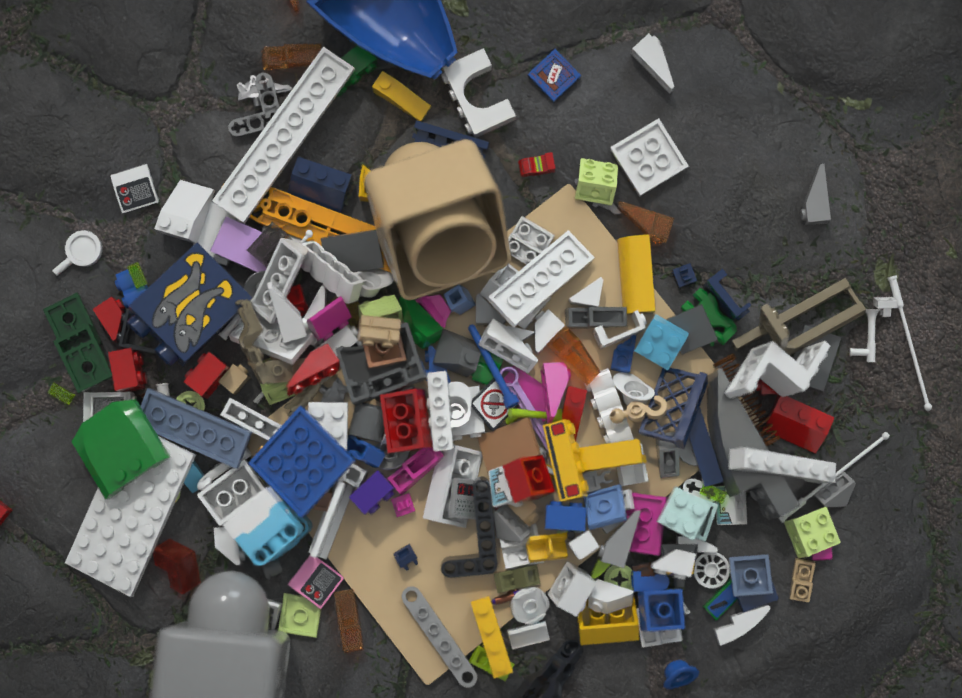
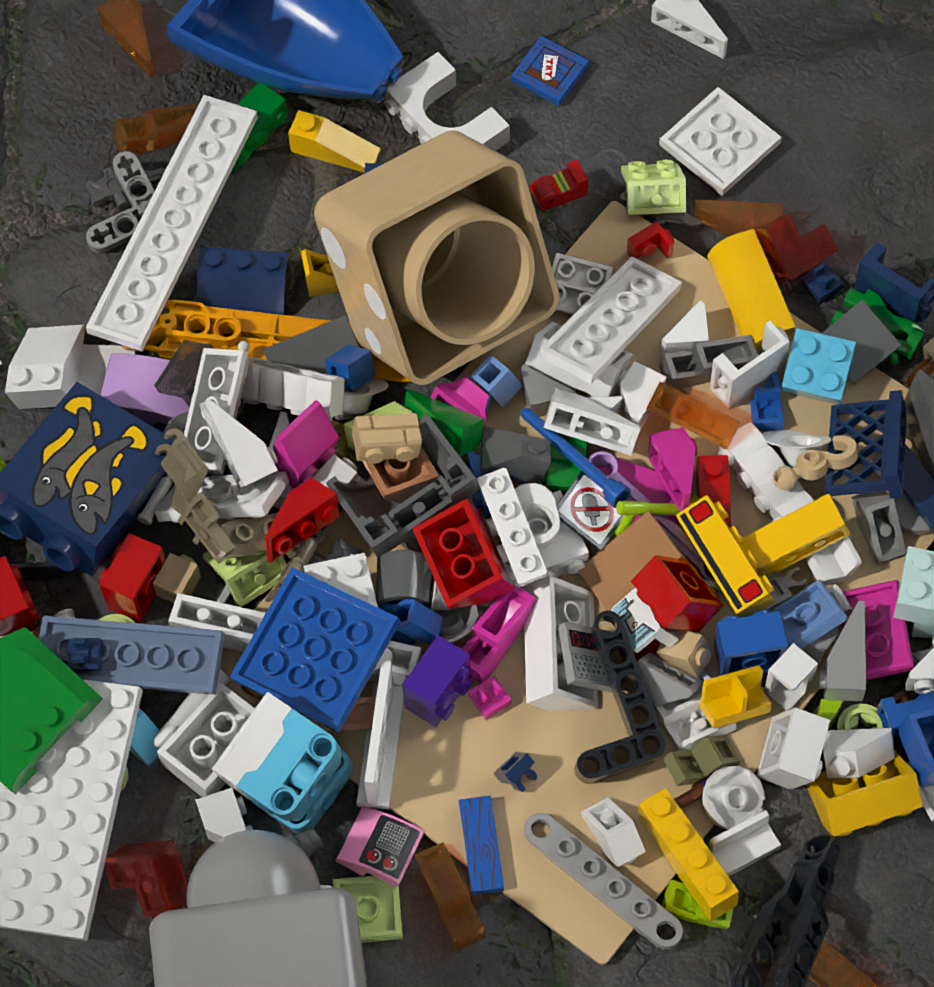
camera: 15 degrees left, 20 degrees down
none -> dark blue tile [67,638,103,672]
none -> blue panel [325,345,375,392]
none -> blue tile [459,795,504,895]
none -> white slope [580,797,646,867]
none -> red bracket [627,221,674,259]
none -> clear red panel [752,214,838,280]

